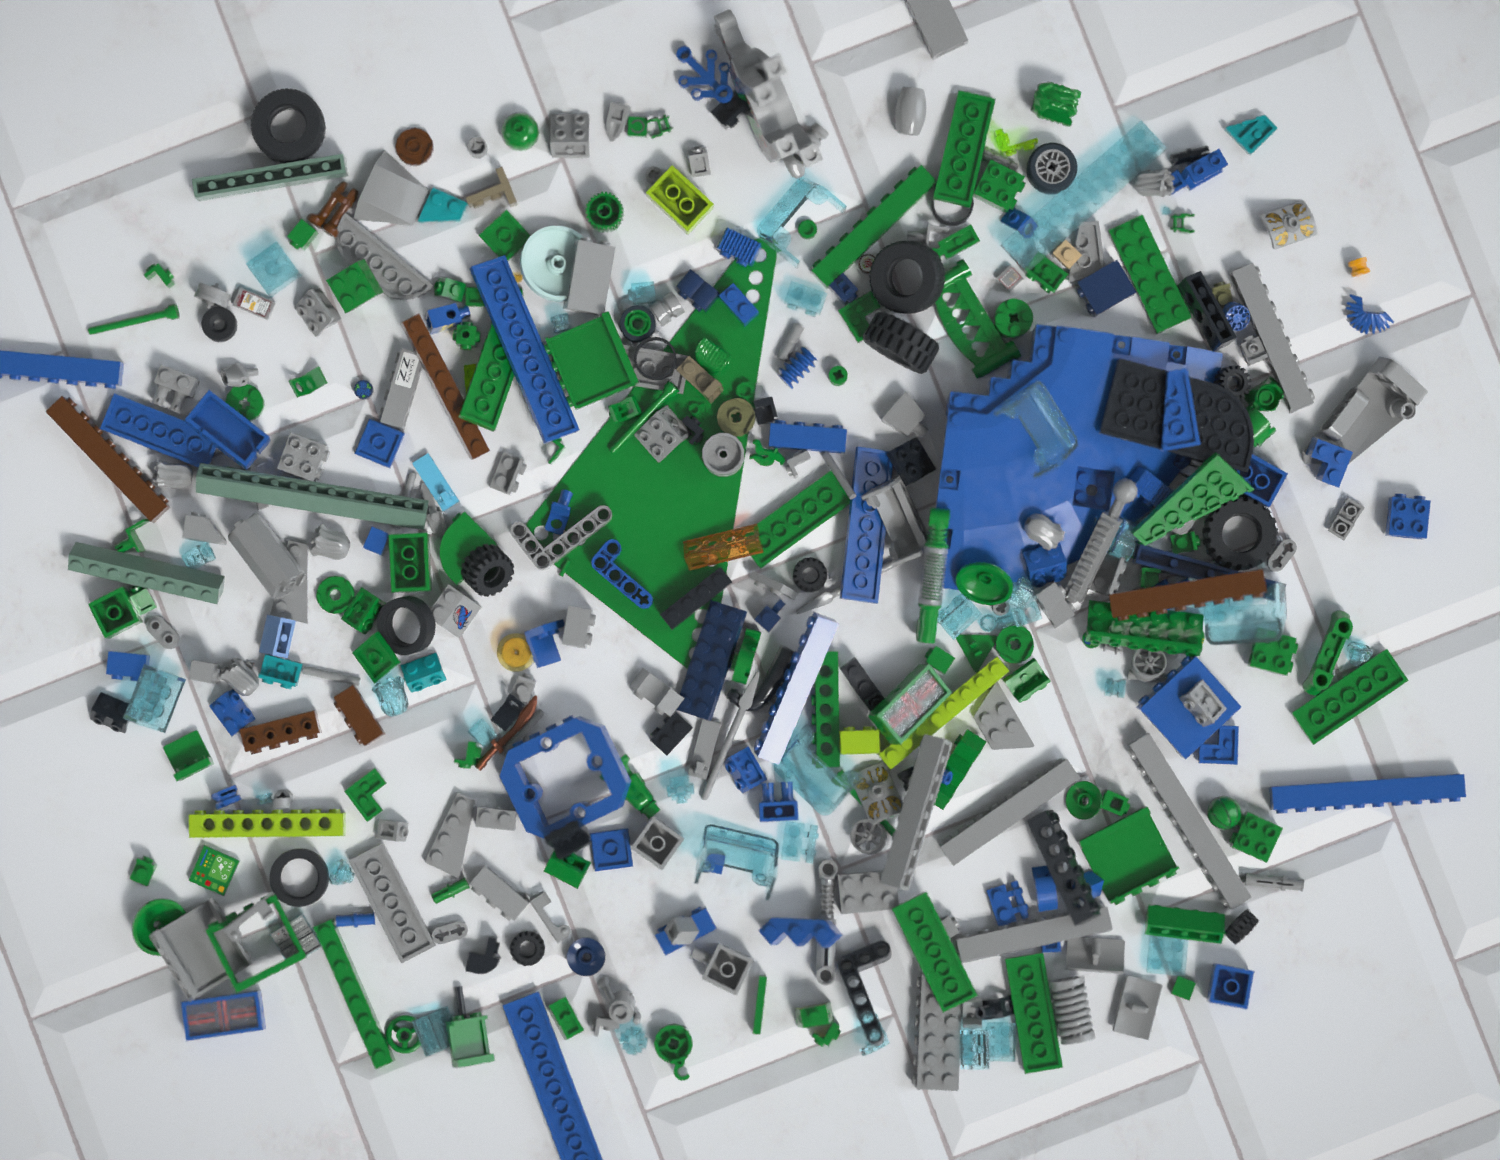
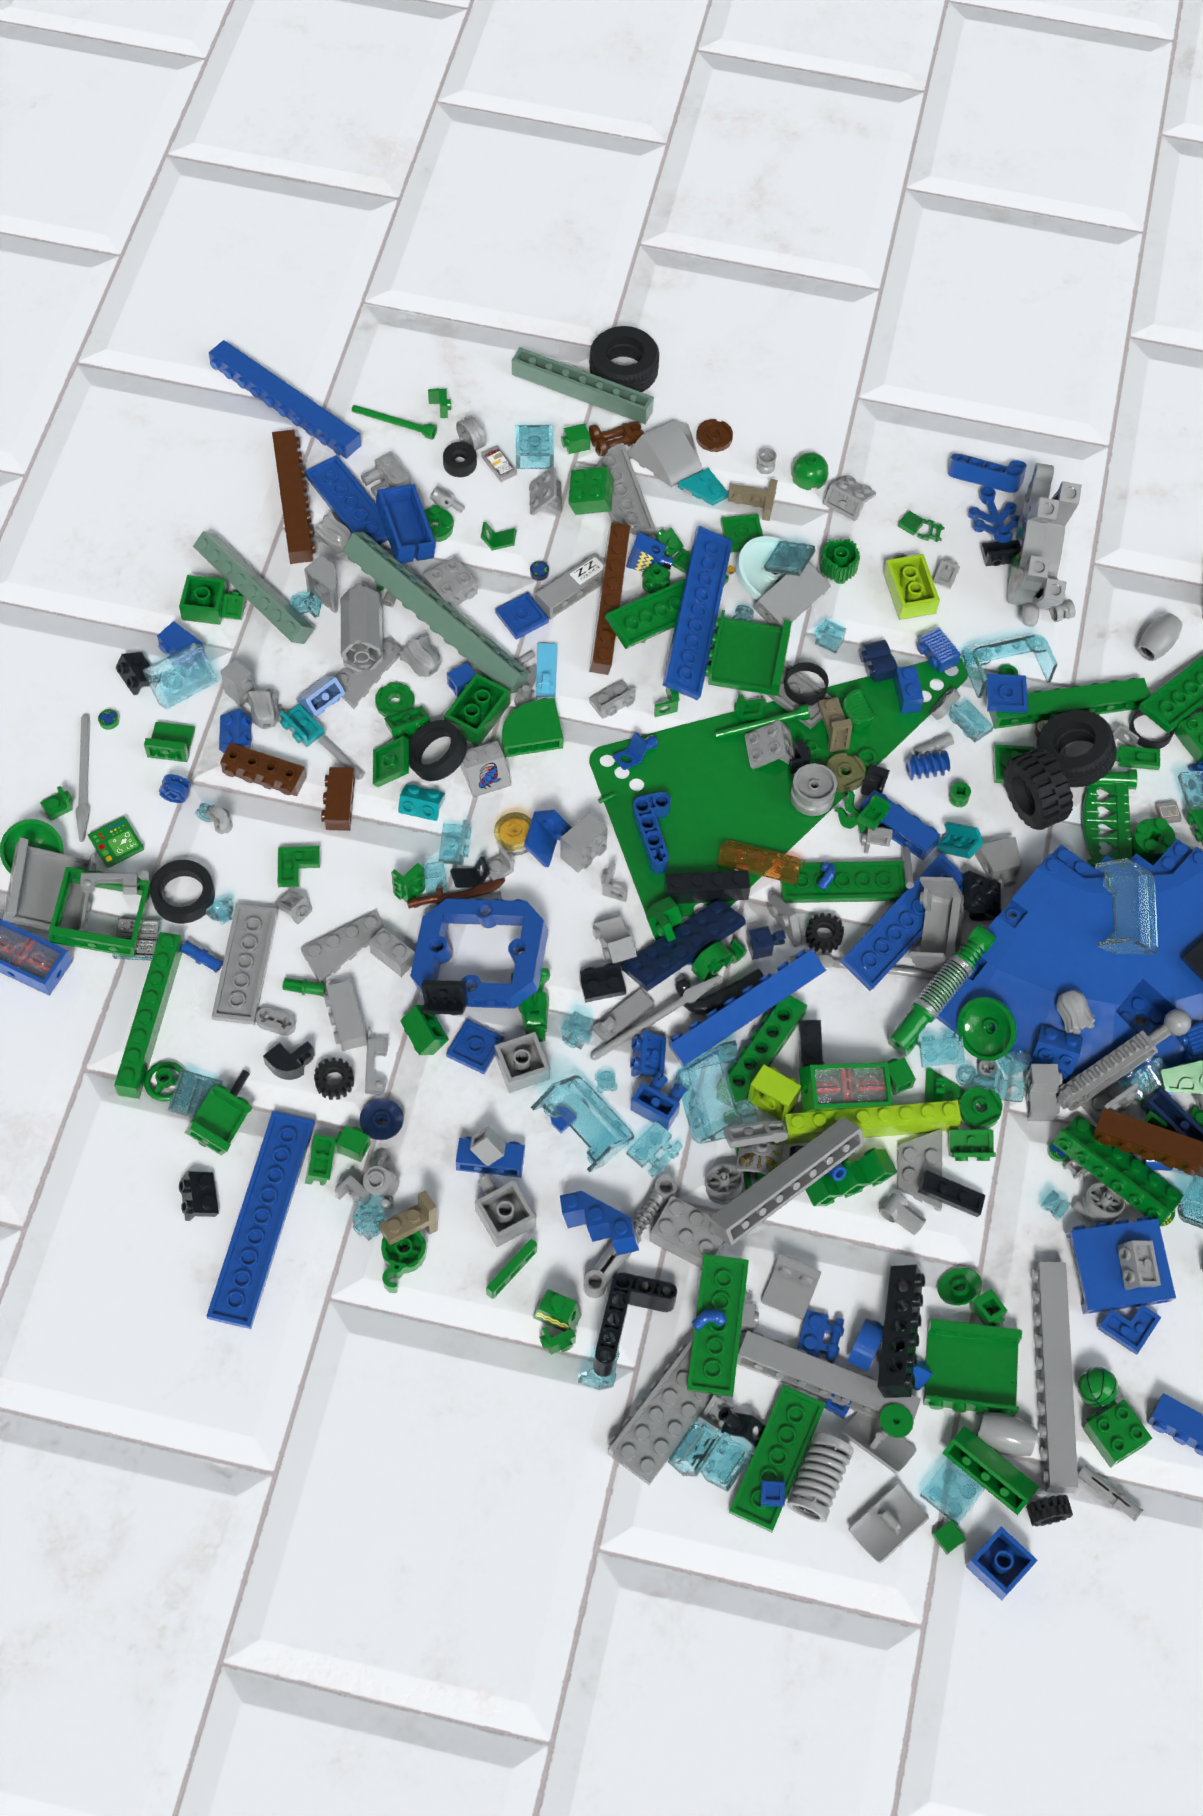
camera: 30 degrees right, 25 degrees down
green bracket [114,519,150,553] -> none
light grey plate [146,616,180,649] -> none
lime brick [189,809,346,838] -> none
clear light blue piece [371,676,409,717] -> none
black tyre [461,544,514,597] -> none
light grey beam [510,505,613,570] -> none
light grey plate [606,101,631,141] -> none
wheel [620,305,656,343] -> none
light grey wheel [649,291,685,327] -> none
dark blue brick [828,273,858,304] -> none
light grey brick [940,758,1080,866] -> none
none -> light grey piece [76,714,89,842]
none -> tile [98,709,119,730]
none -> black bracket [179,1171,219,1221]
none -> green brick [336,1126,371,1162]
none -> dark tan bracket [379,1191,437,1245]
none -> clear light blue bracket [439,820,471,865]
none -> clear light blue plate [595,1071,618,1093]
none -> light grey bracket [601,863,628,902]
none -> green brick [646,896,683,942]
none -> blue arm [691,1309,727,1331]
none -> light grey hinge [724,1120,789,1148]
none -> blue tile [760,1480,785,1507]
none -> light grey bracket [761,1254,821,1320]
none -> clear light blue tile [764,541,816,576]
none -> blue arm [817,862,836,891]
none -> green bracket [857,794,891,831]
none -> light grey piece [879,1193,926,1236]
none -> green piece [879,1404,914,1438]
none -> black plate [918,1170,986,1217]
none -> light grey beam [930,688,961,720]
none -> teal bracket [936,822,984,859]
none -> blue beam [948,454,1027,493]
none -> light grey piece [977,1412,1038,1456]
none -> blue tile [985,674,1028,713]

